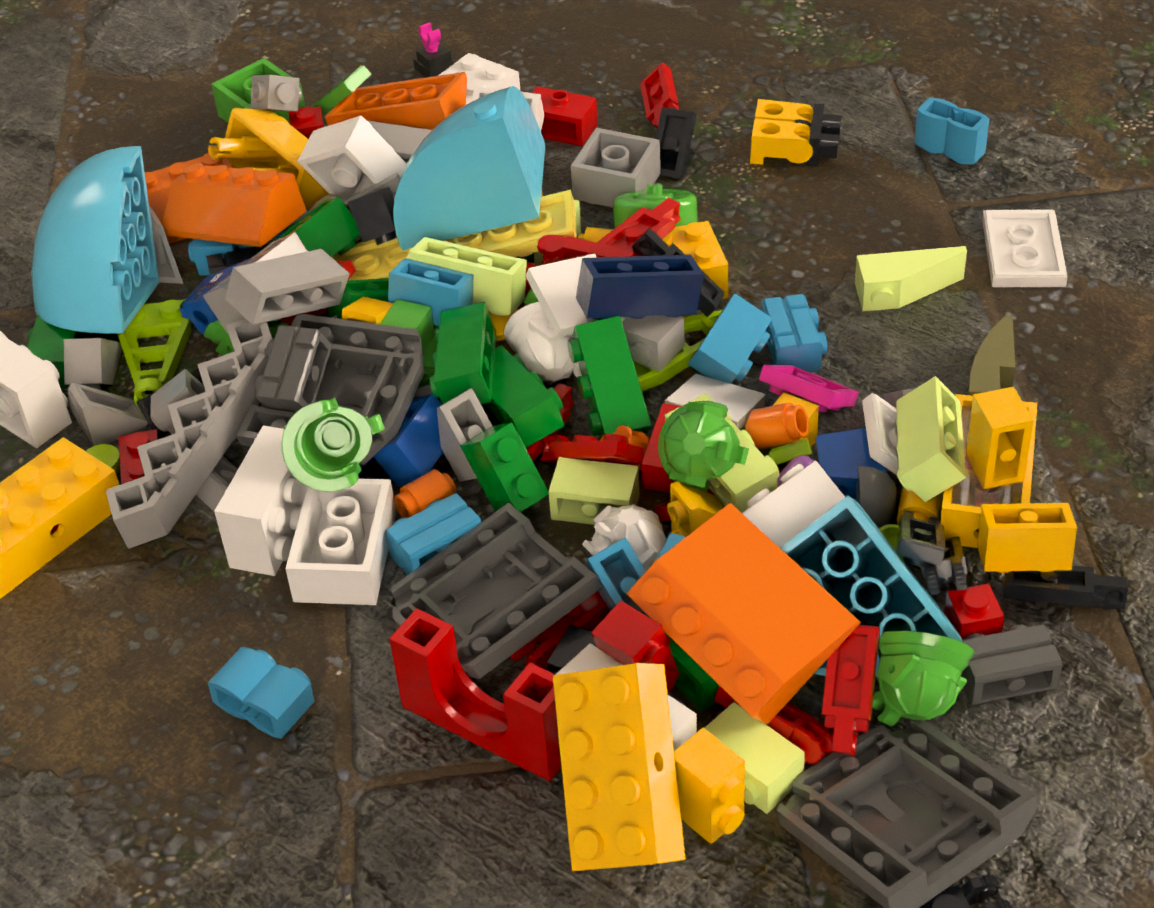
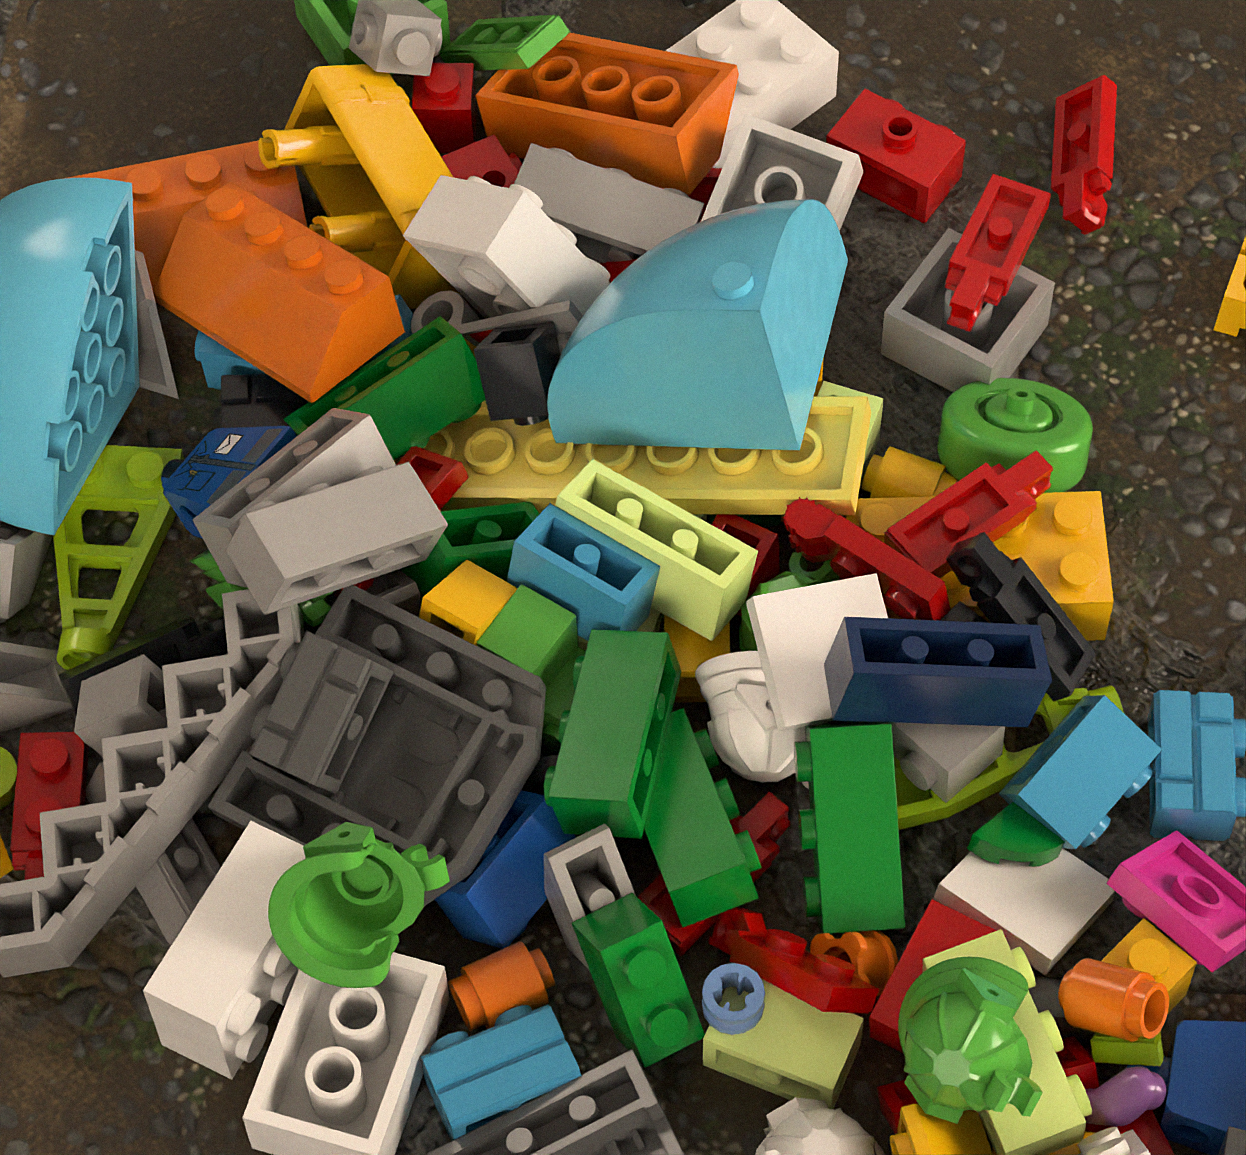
camera: 10 degrees right, 15 degrees up
black slope [655,107,697,180] -> none
none -> medium blue bush [702,963,765,1035]
none -> red hinge [945,174,1051,332]
none -> green tile [967,802,1065,867]

